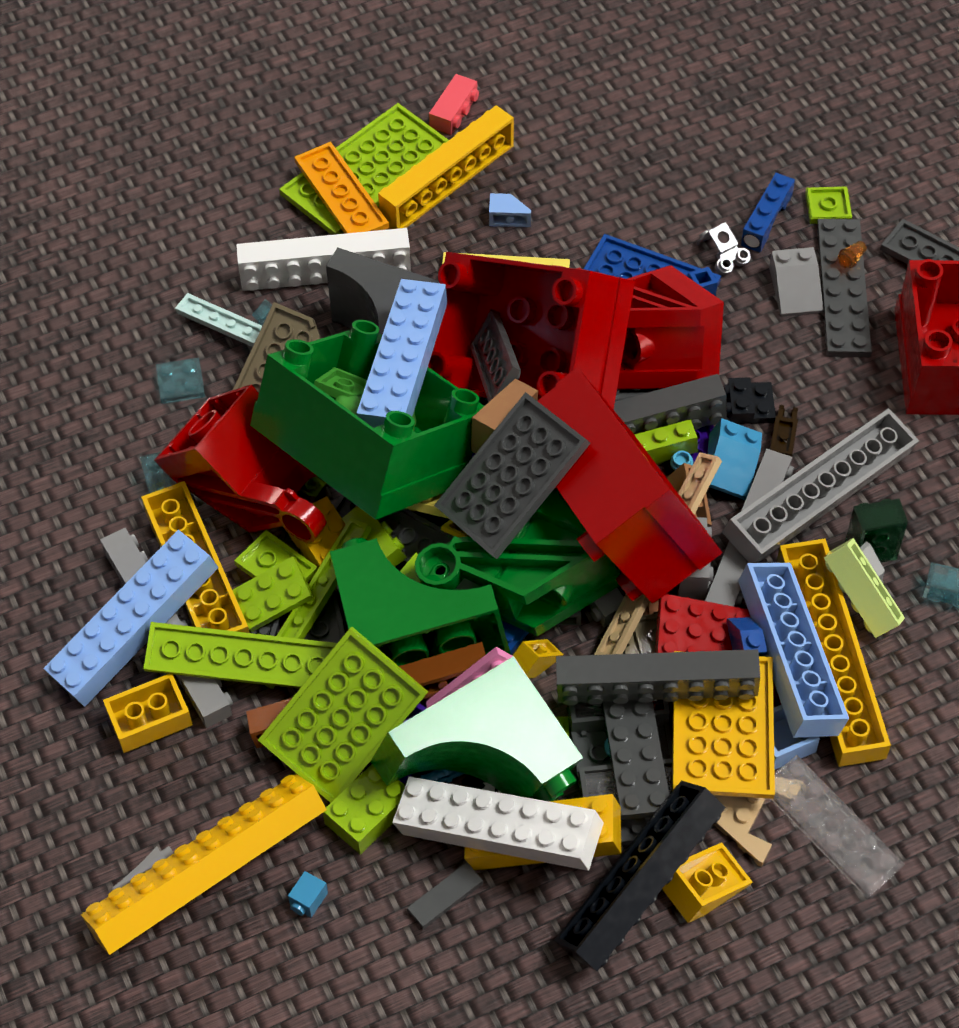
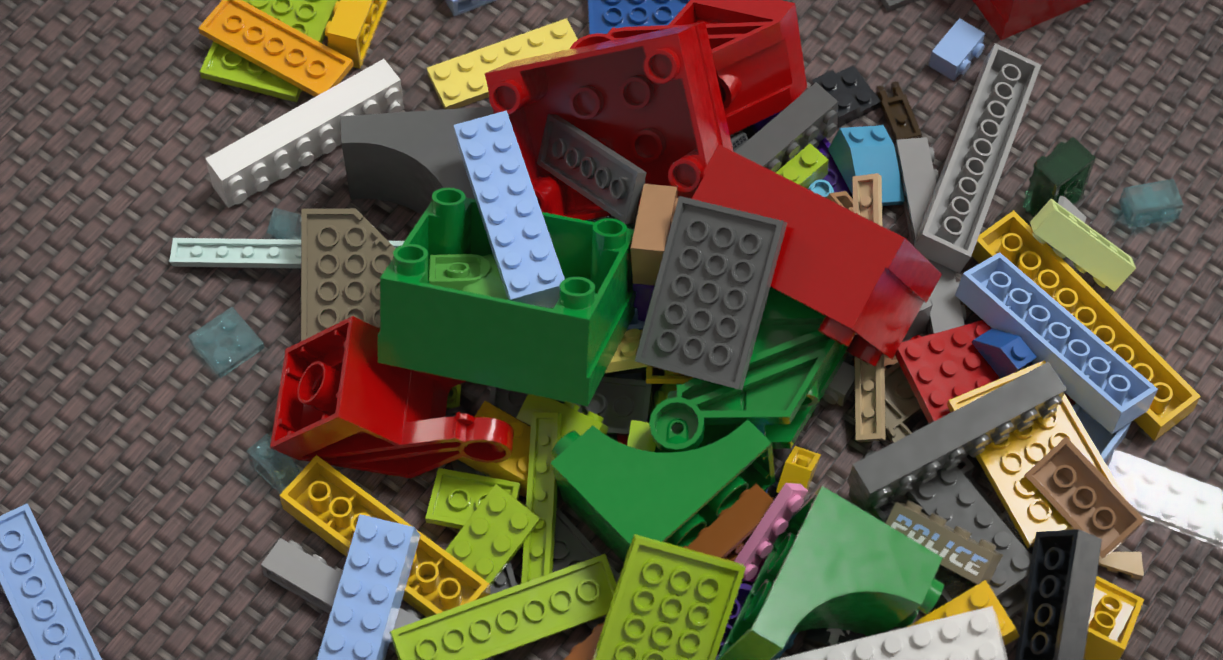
camera: 30 degrees left, 5 degrees up
none -> dark tan brick [885,500,1003,584]
none -> light blue brick [929,18,985,81]
none -> medium nougat slope [1024,437,1146,559]

